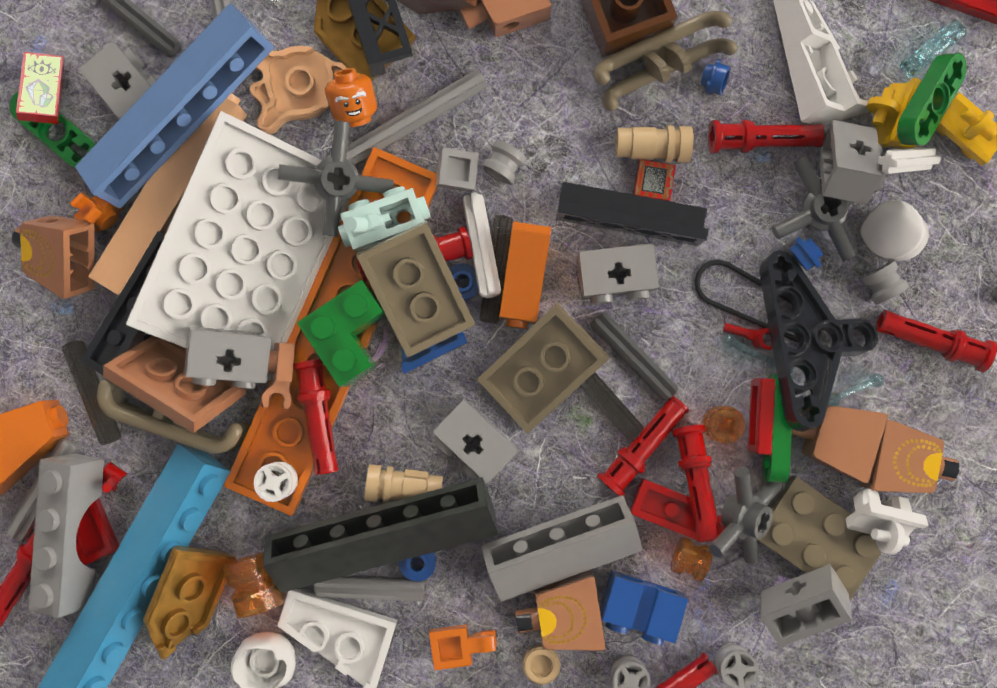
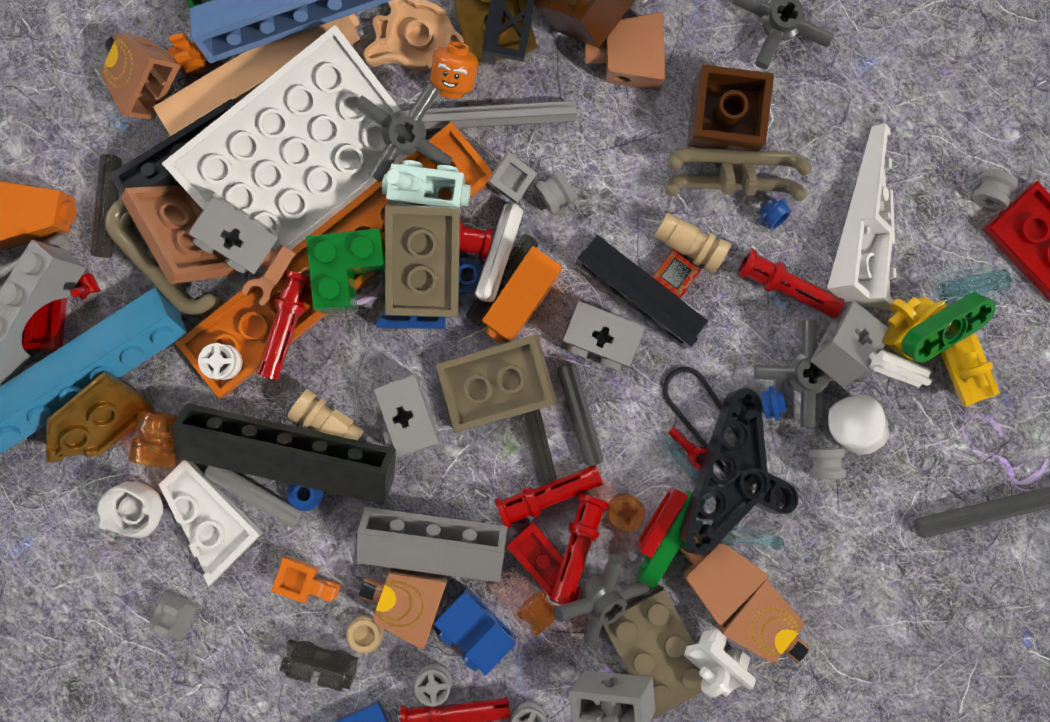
camera: 20 degrees right, 0 degrees up
red pin [876,309,997,373] -> none

